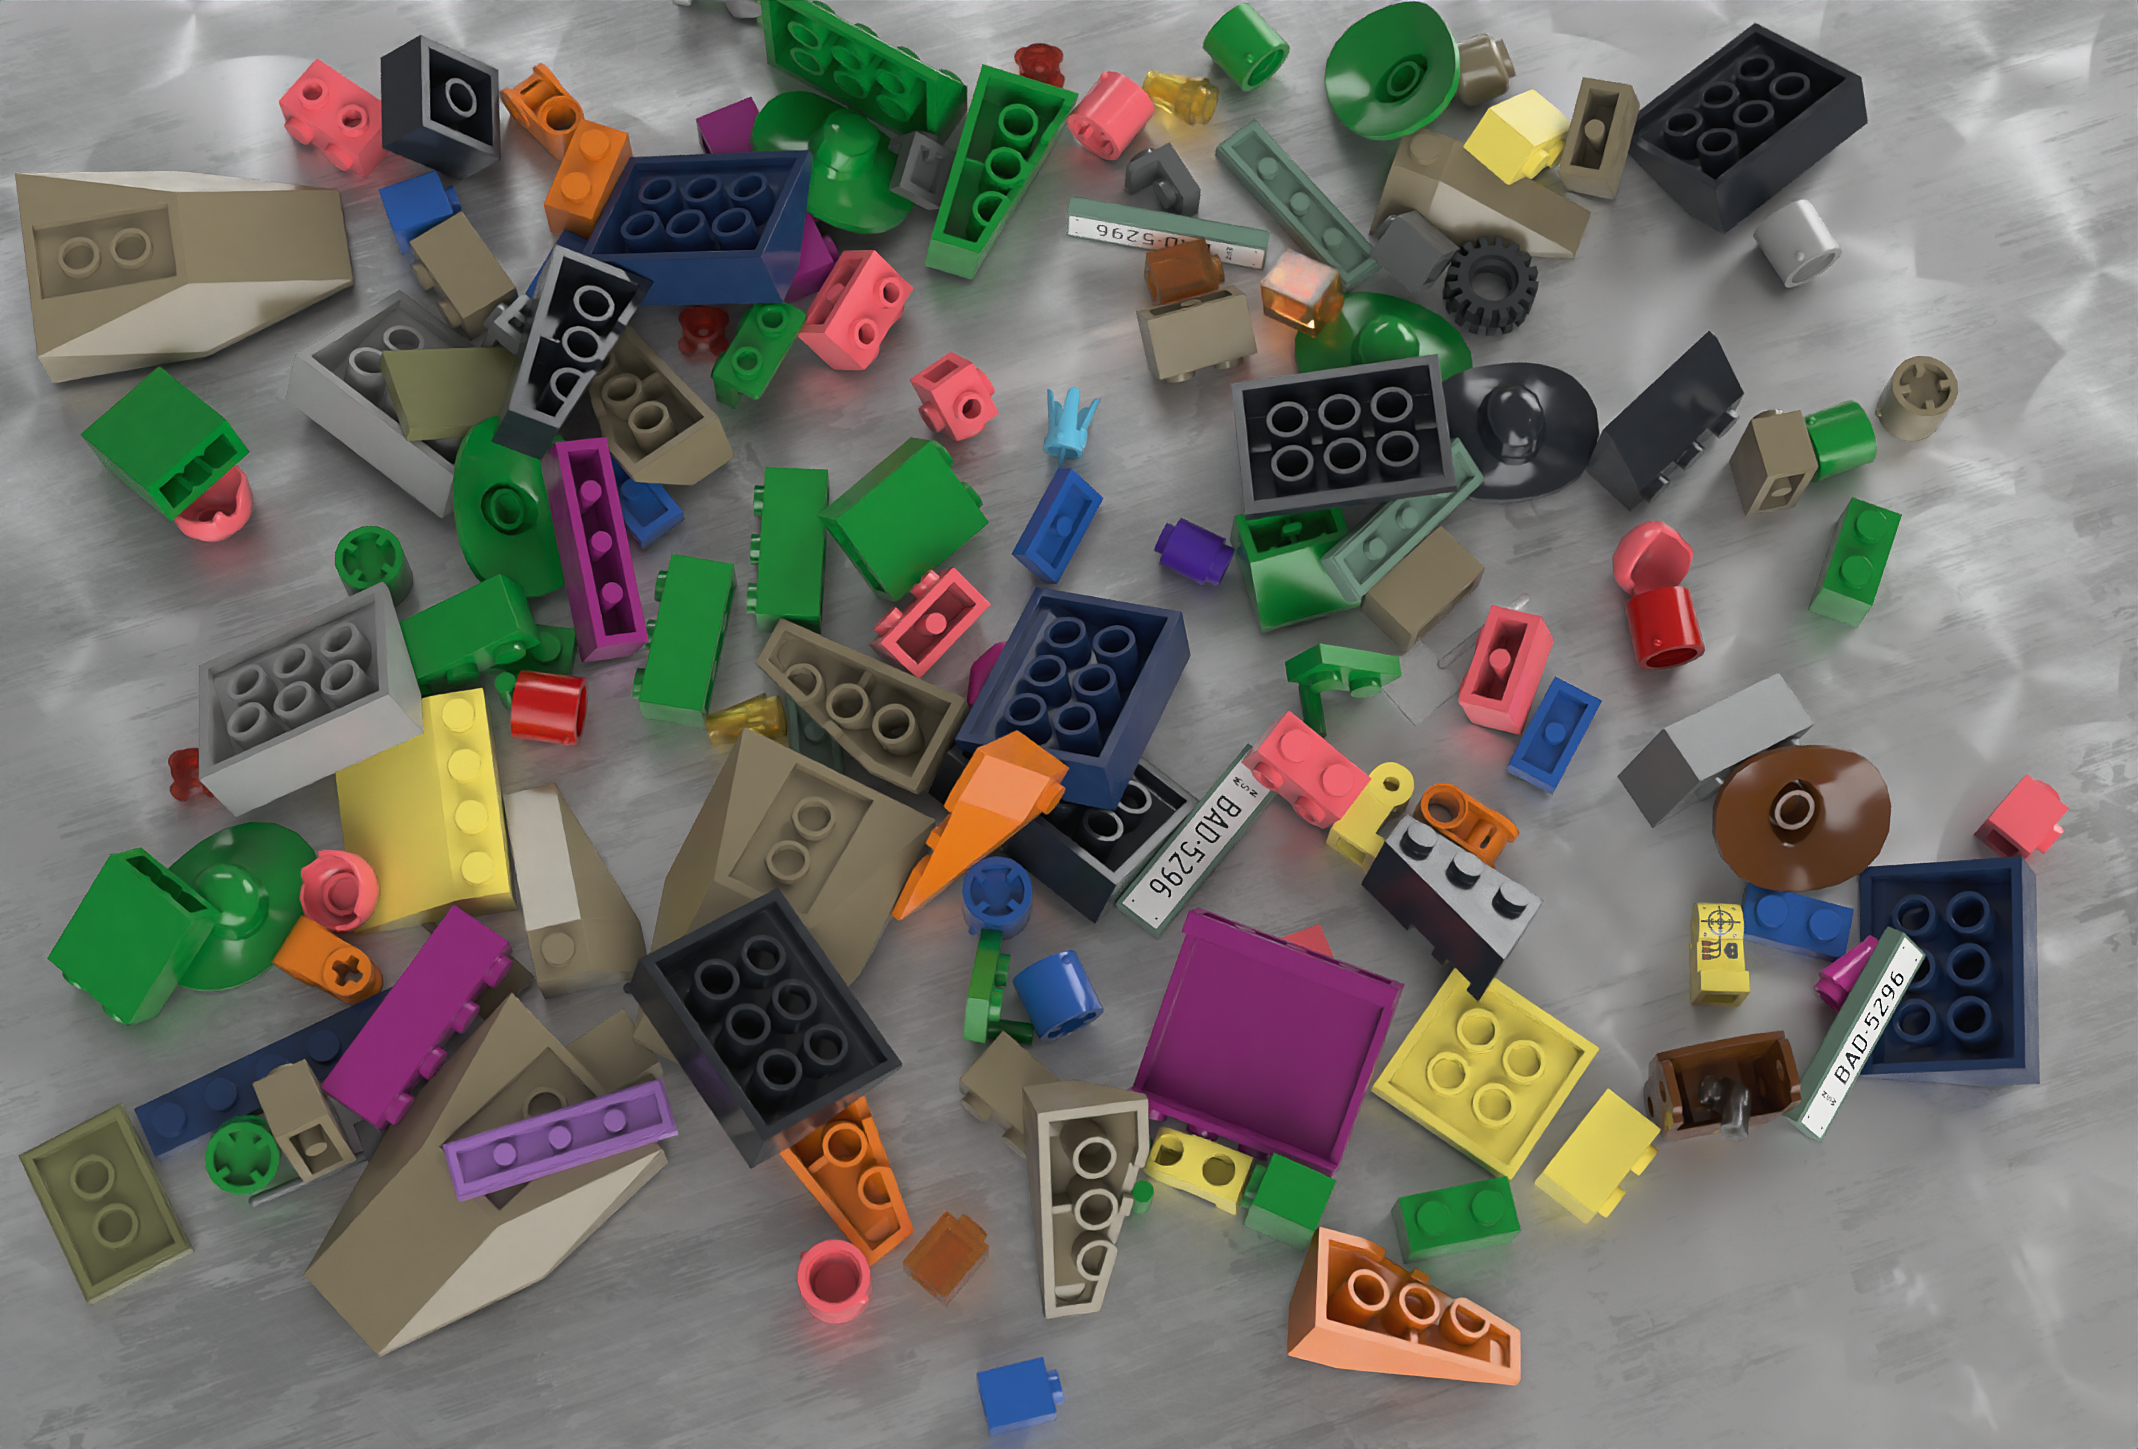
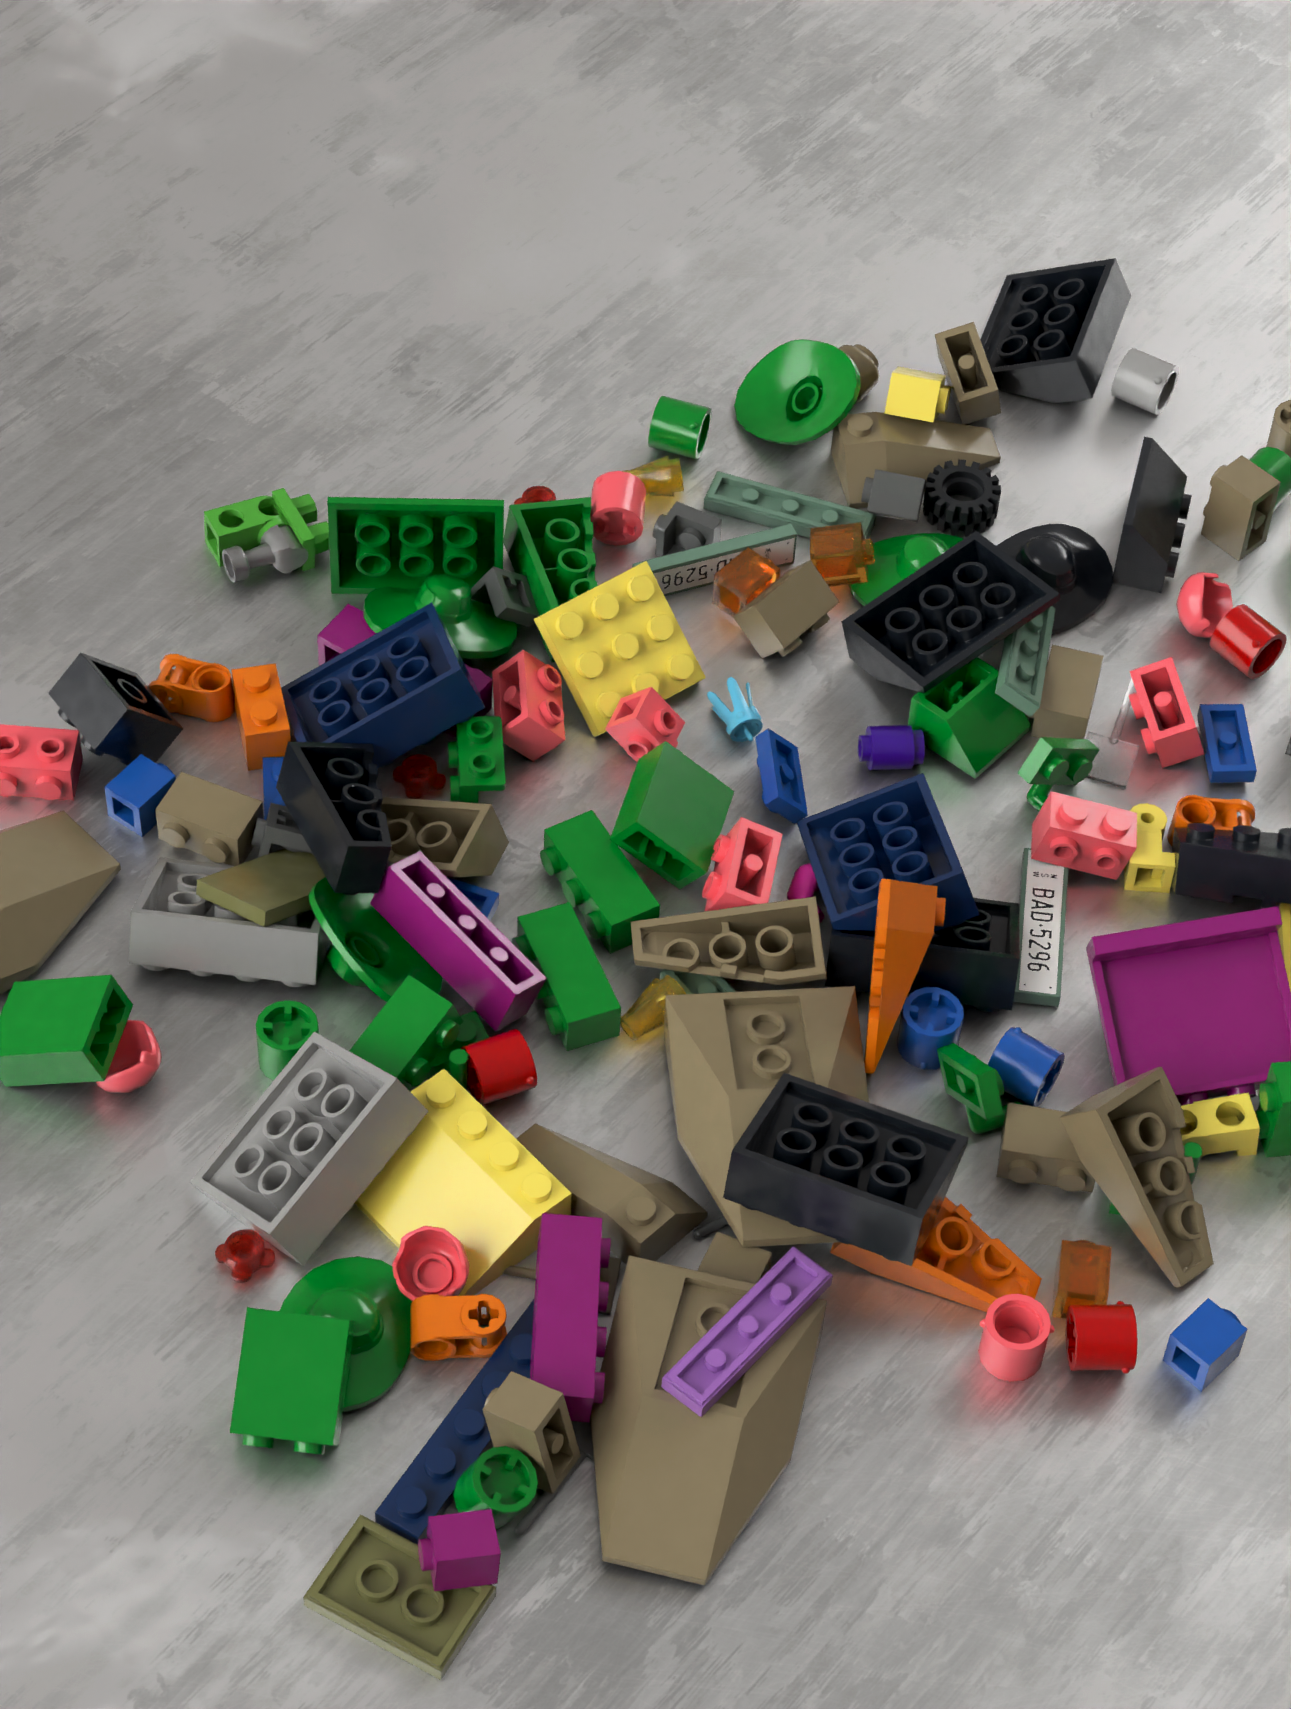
camera: 30 degrees left, 20 degrees down
none -> magenta brick [418,1509,501,1591]
none -> light yellow plate [534,561,706,737]
none -> red piece [1065,1301,1138,1374]

